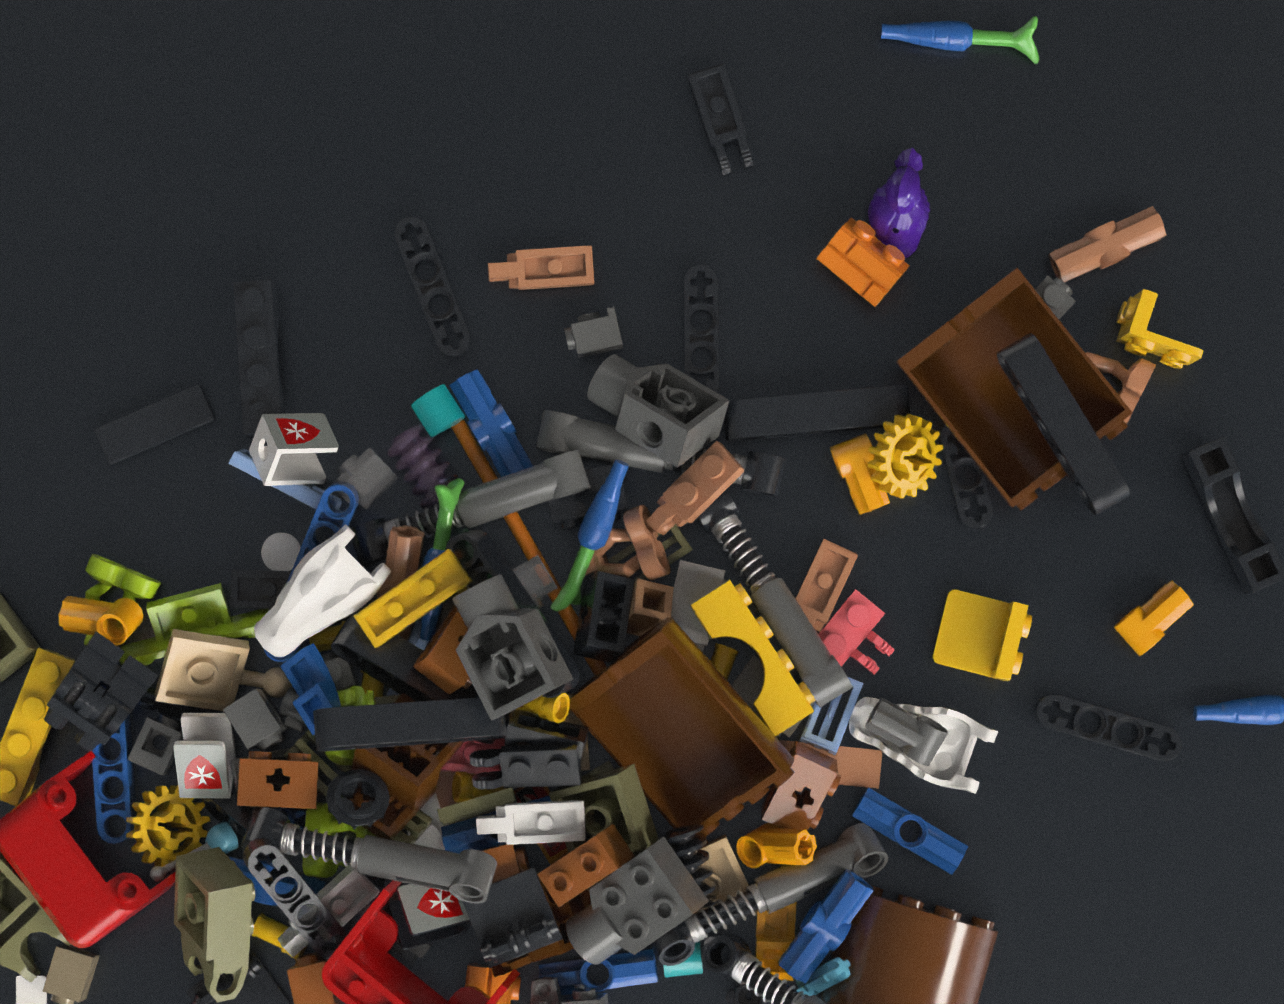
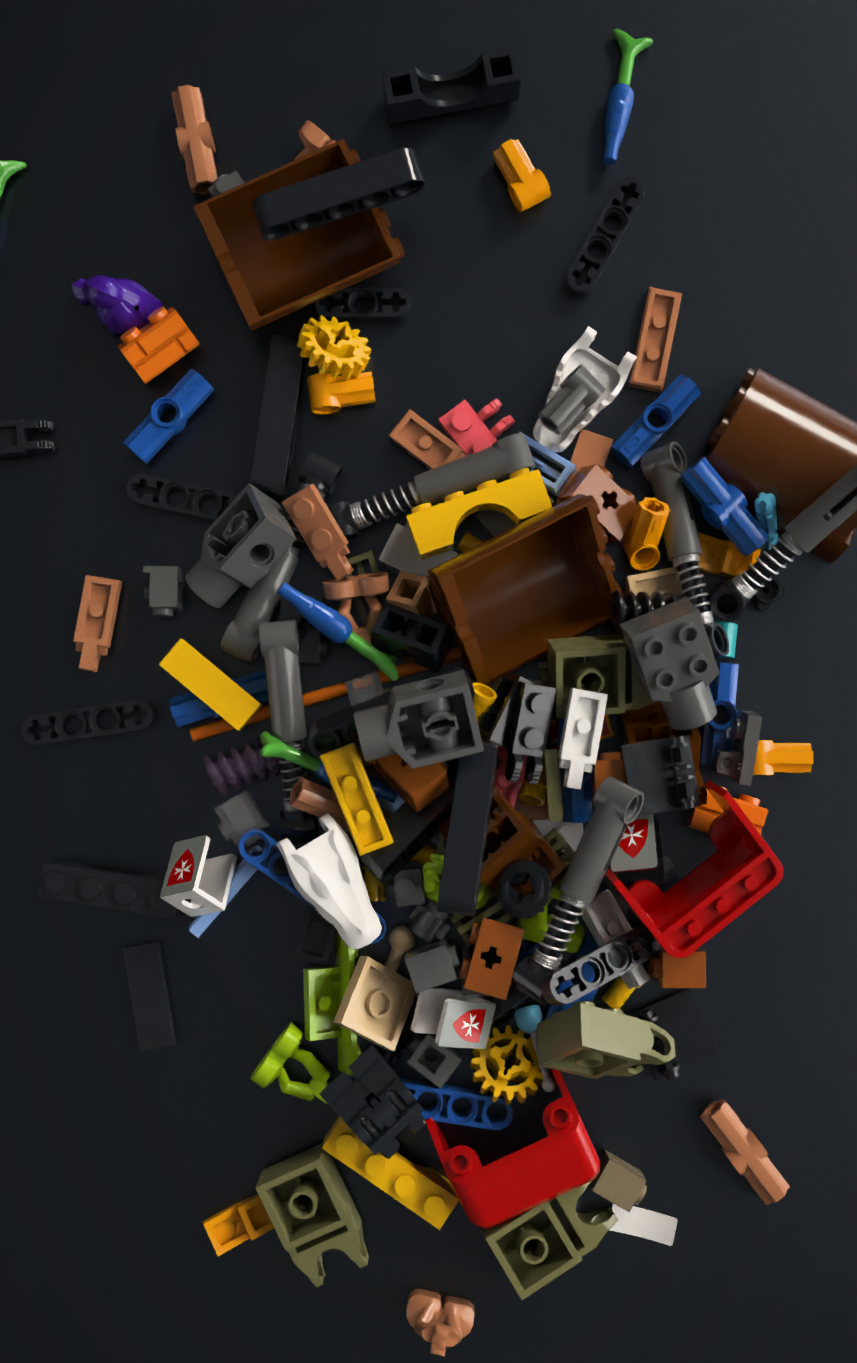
camera: 75 degrees left, 0 degrees up
light orange piece [59,596,143,645] -> none
white sticker [261,533,301,571] -> none
blue slope [280,643,341,735] -> none
teal brick [411,384,465,437] -> none
dark orange brick [537,824,635,907] -> none
yellow bracket [932,590,1032,681] -> none
yellow bracket [1116,289,1203,369] -> none
none -> blue piece [123,368,214,464]
none -> yellow tile [159,638,262,731]
none -> nougat tile [628,287,682,393]

